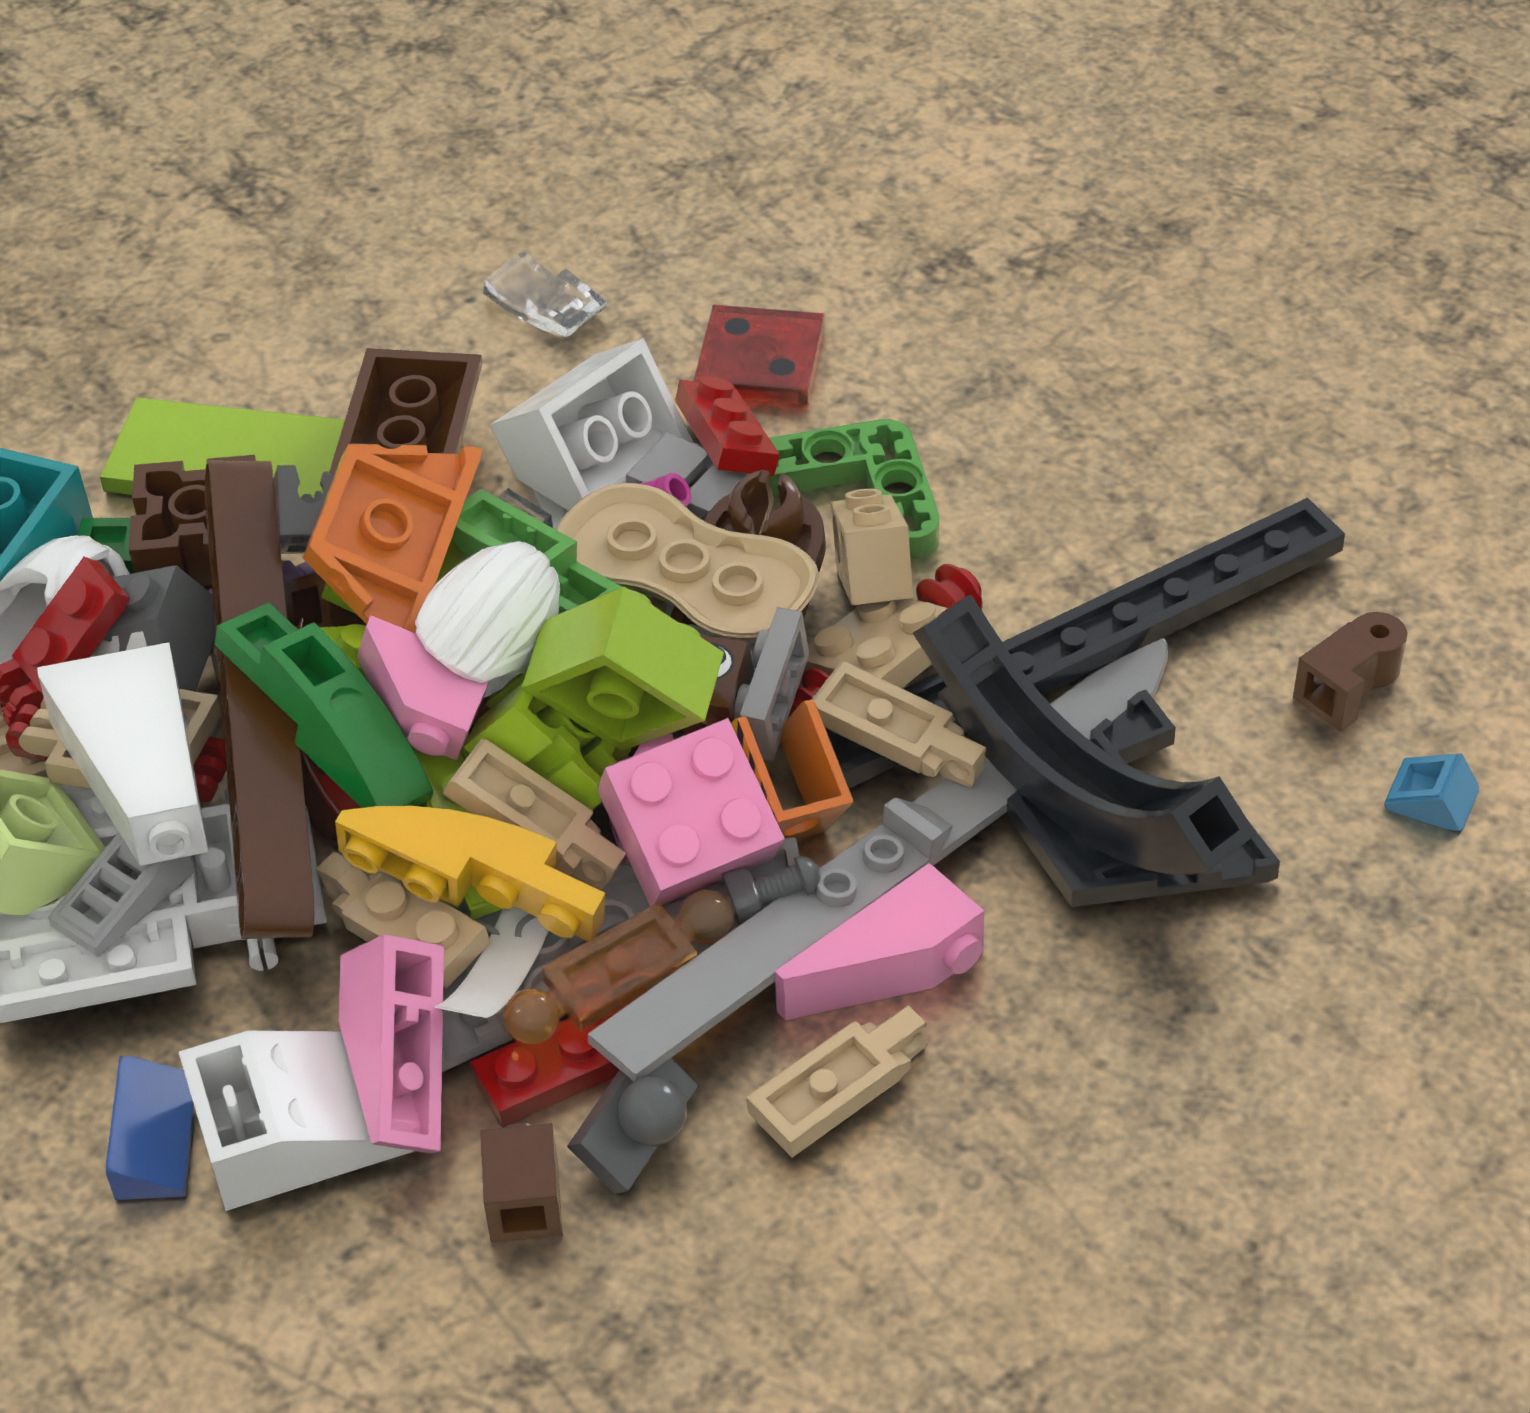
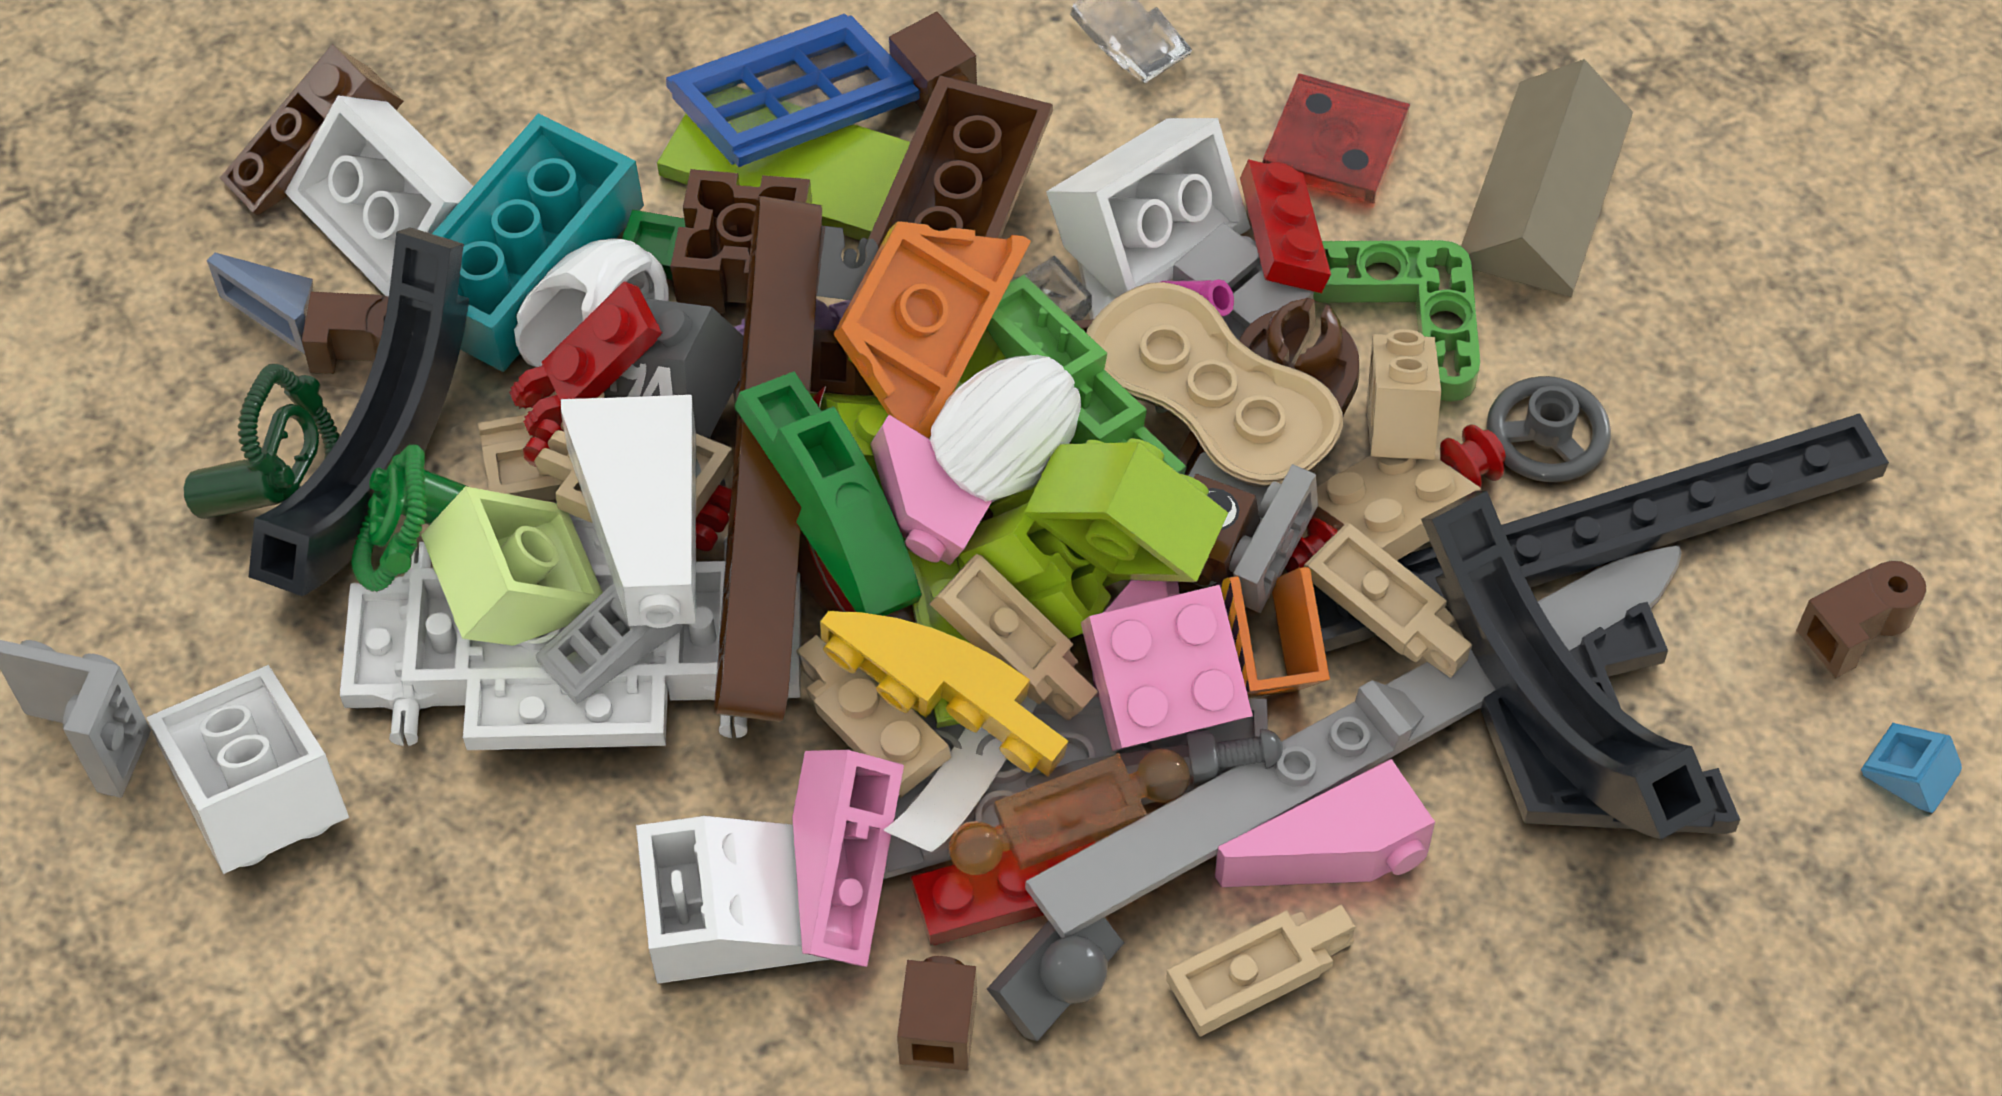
camera: 10 degrees right, 10 degrees up
blue slope [106,1056,195,1200] -> none
none -> blue piece [666,13,920,167]
none -> reddish brown brick [889,11,977,112]
none -> dark tan slope [1461,59,1633,297]
none -> dark grey piece [1487,376,1611,482]

